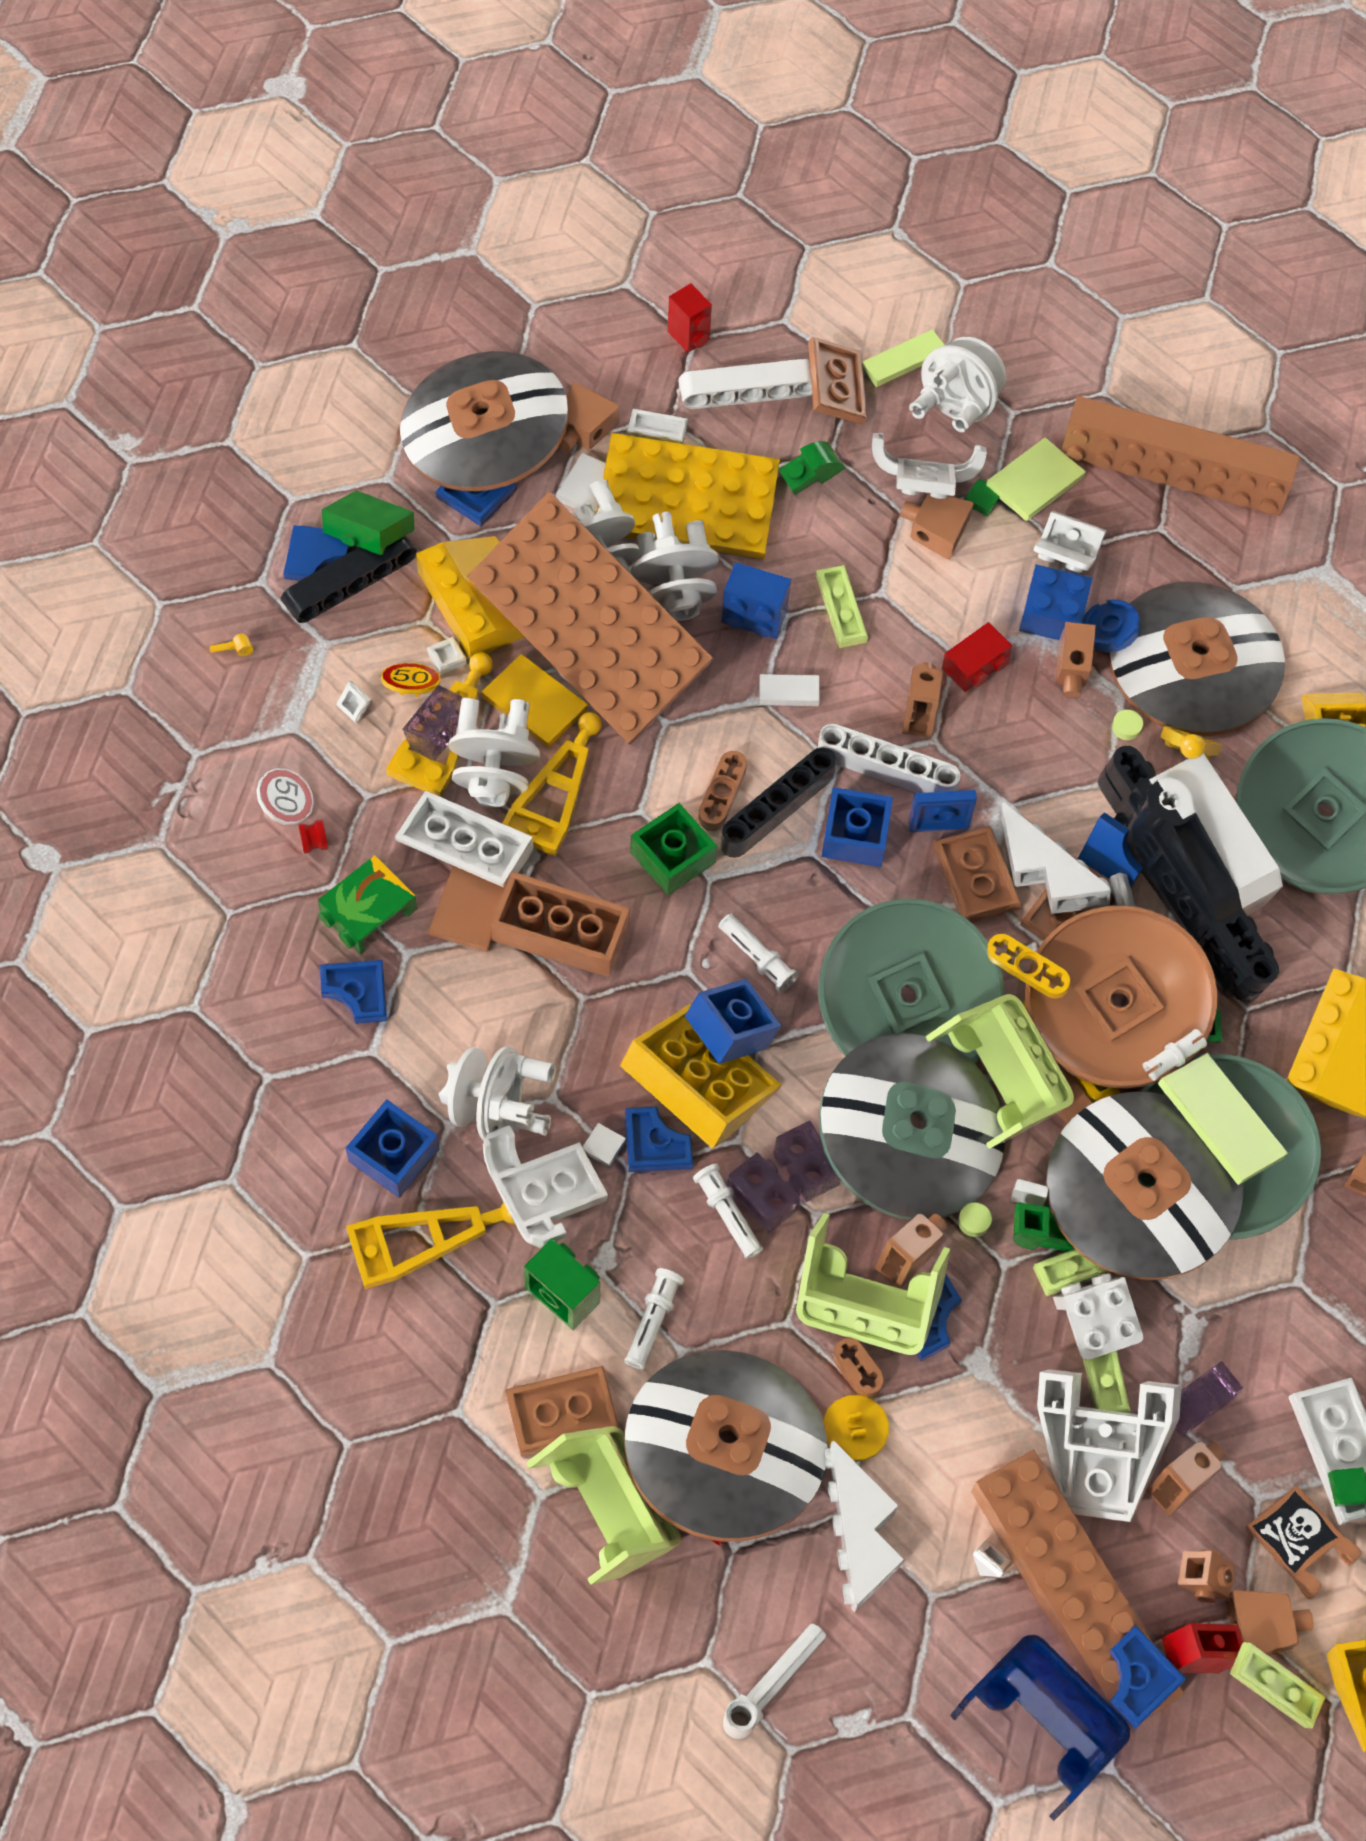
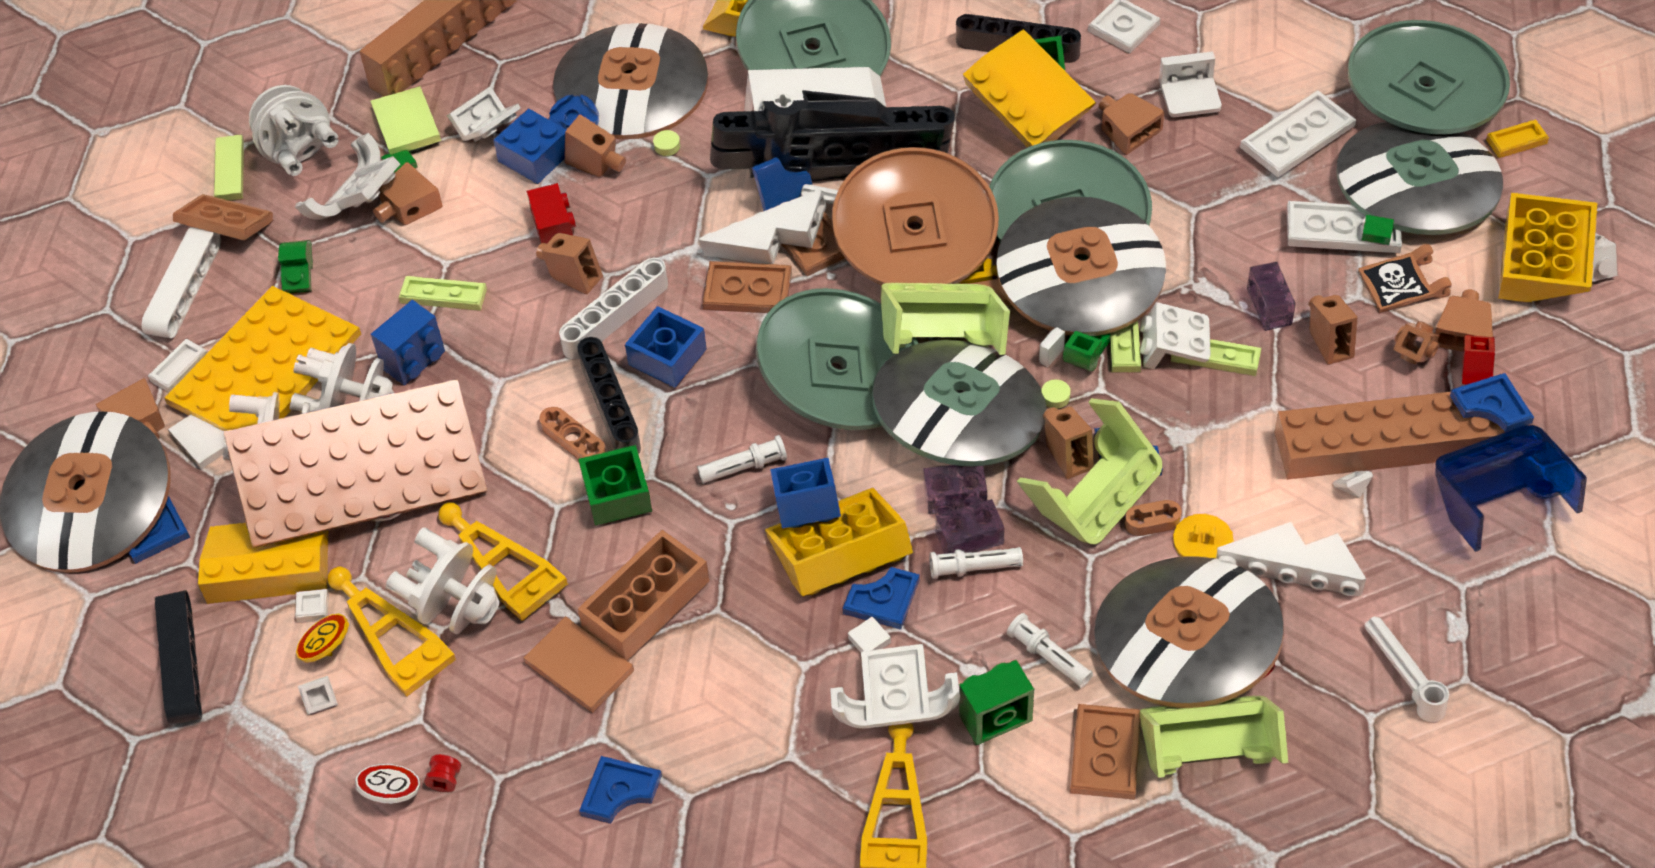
camera: 60 degrees left, 10 degrees down
yellow hand [210,634,254,656] -> none
blue tile [283,525,350,581] -> none
green panel [318,855,417,955] -> none
green container [322,490,415,555] -> none
blue brick [346,1099,440,1198] -> none
white slope [395,791,534,887] -> none
brick [402,685,463,761] -> none
white piece [439,1046,556,1141] -> none
yellow tile [481,654,588,748] -> none
red brick [667,283,712,353] -> none
white tile [759,674,820,706] -> none
blue tile [908,790,977,832] -> none
yellow beam [987,934,1070,999] -> none
white wedge [1037,1369,1182,1522] -> none
white pin [1143,1029,1207,1081] -> none
yellowish green tile [1158,1053,1288,1185] -> none
yellow plate [1160,725,1222,759] -> none
yellowish green tile [1230,1642,1325,1729] -> none

